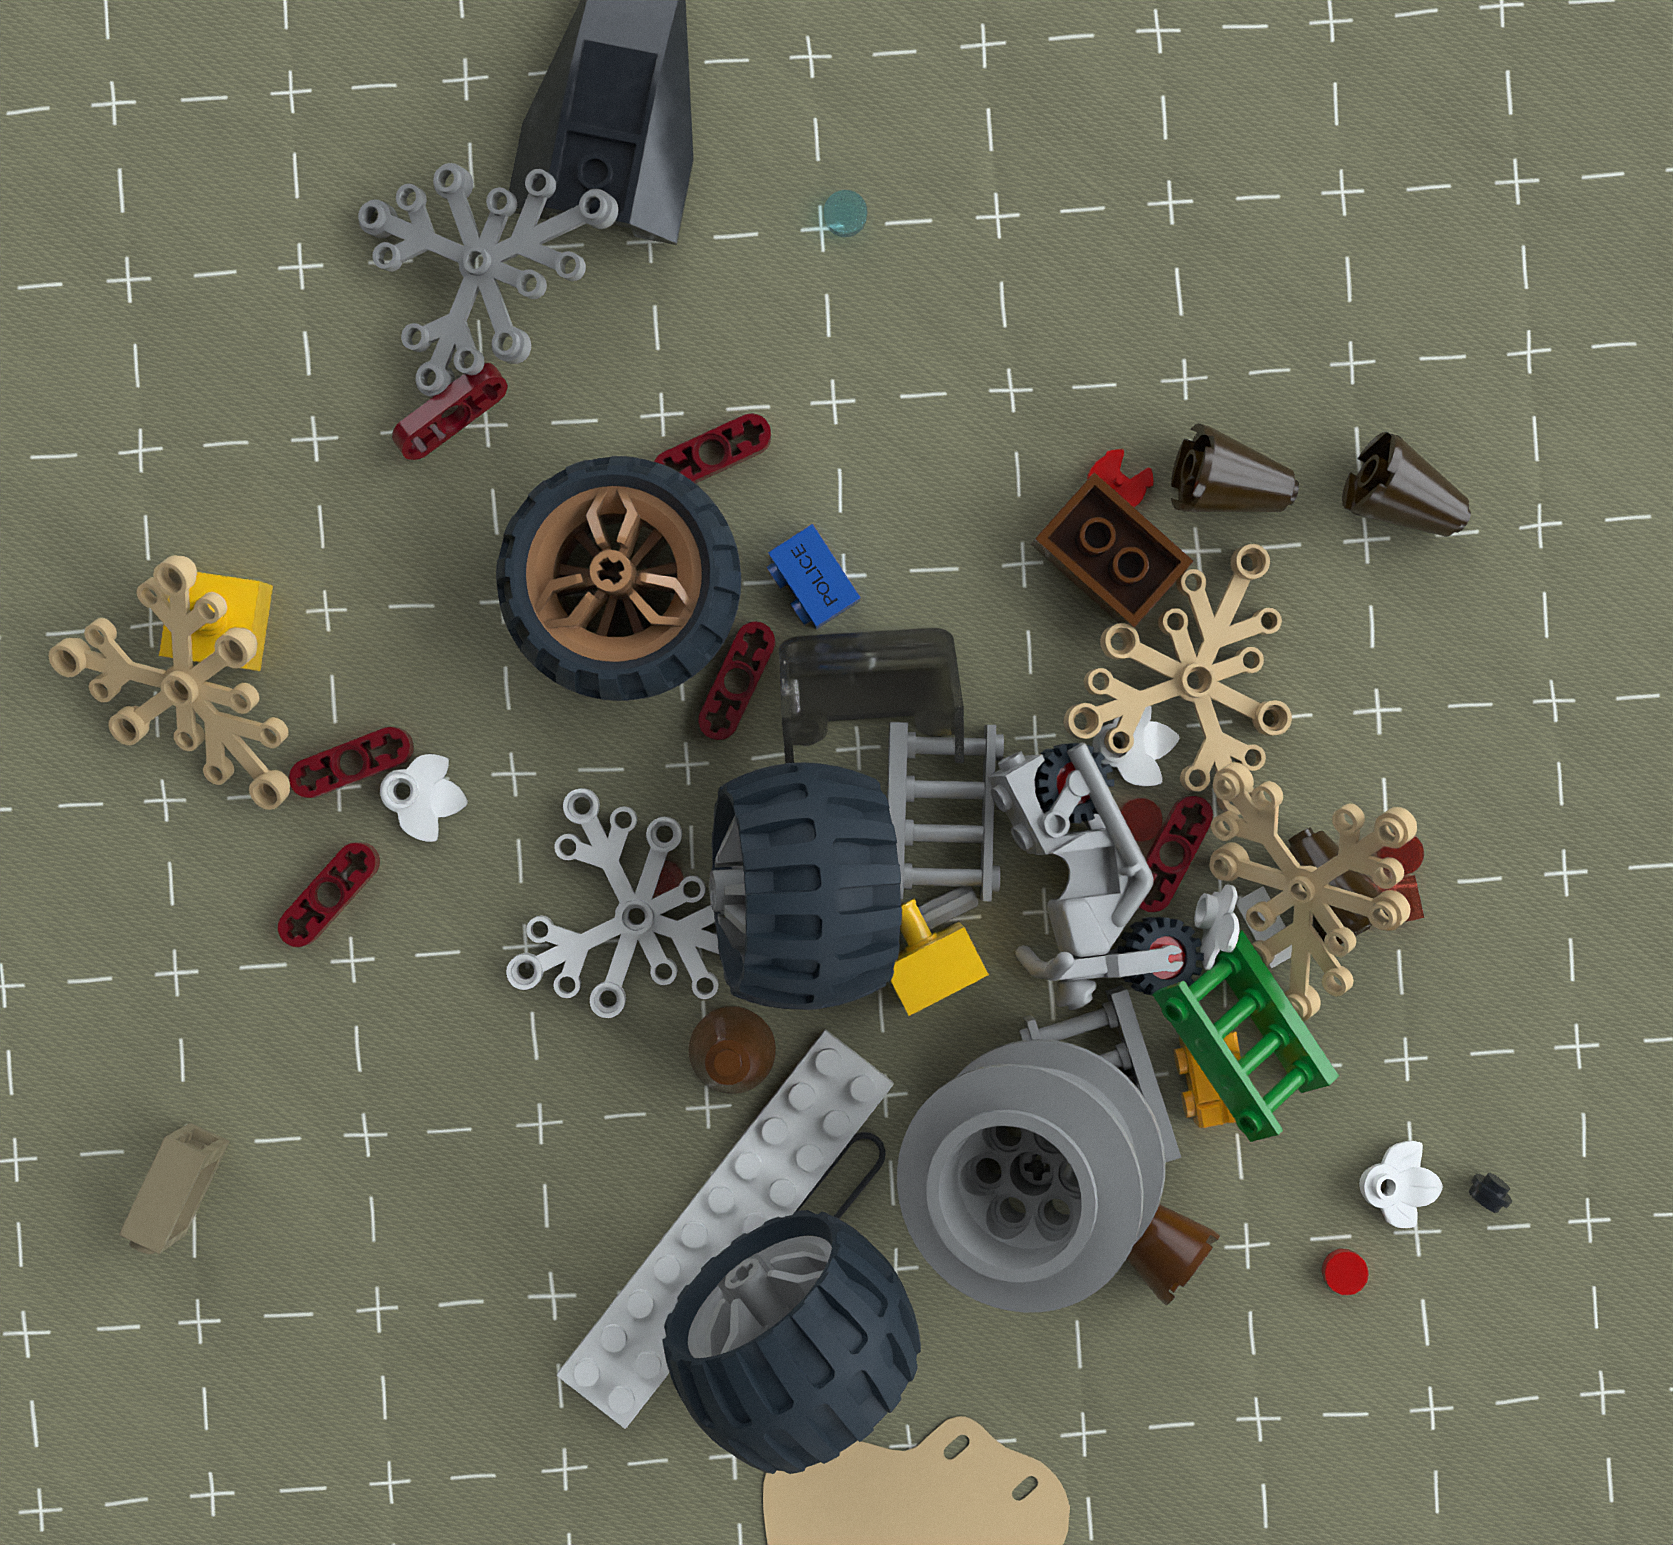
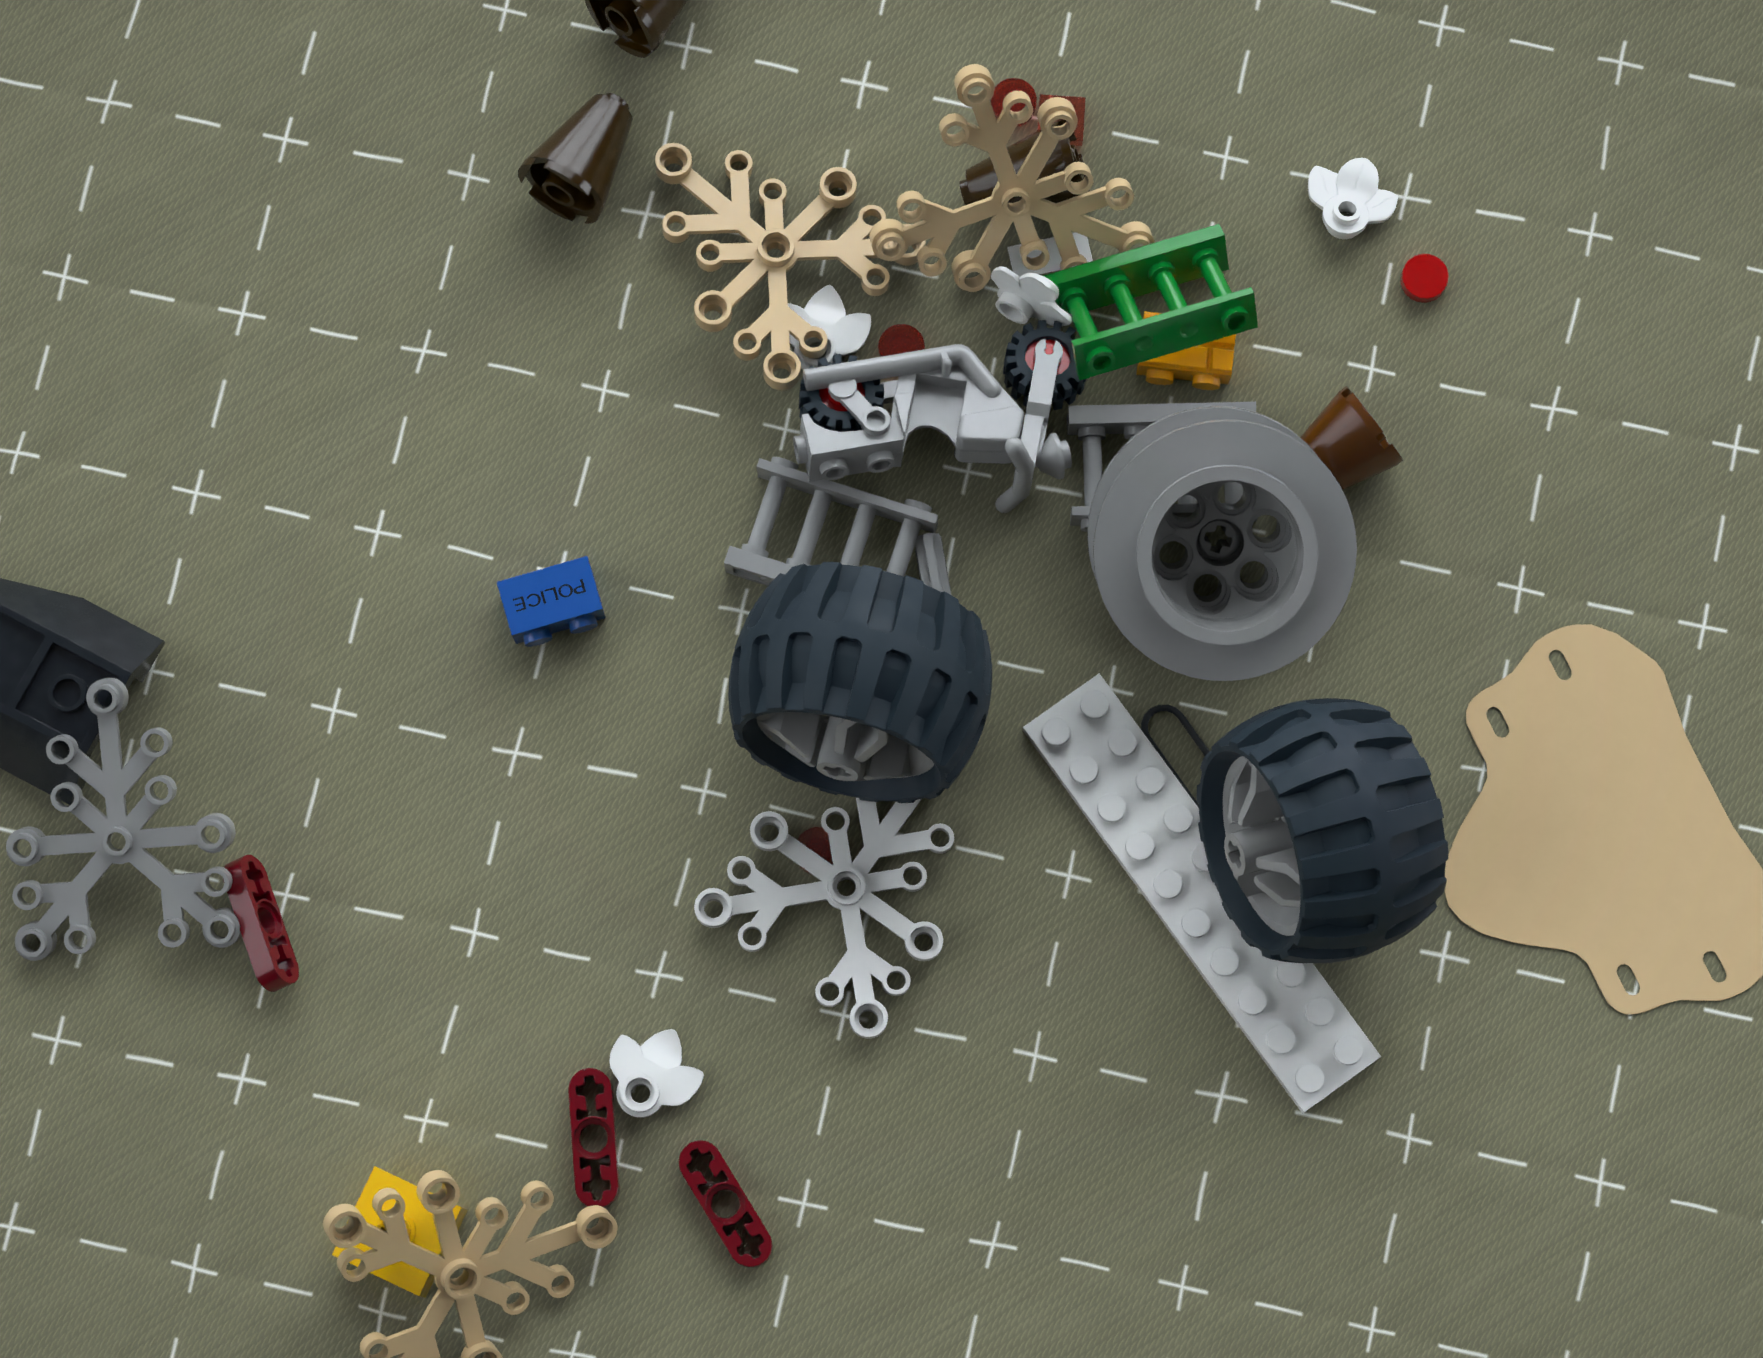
camera: 75 degrees left, 10 degrees down
wheel [496,456,741,701] -> none
dark red beam [654,413,772,484] -> none
reddish brown cone [689,1006,776,1094] -> none
dark red beam [698,621,776,740] -> none
clear smoke windscreen [779,628,964,764] -> none
clear light blue tile [824,190,867,237] -> none
yellow brick [891,898,989,1016] -> none
reddish brown brick [1030,473,1193,628] -> none
red piece [1087,449,1154,508] -> none
dark red beam [1138,796,1213,912] -> none
black plate [1469,1173,1512,1213] -> none

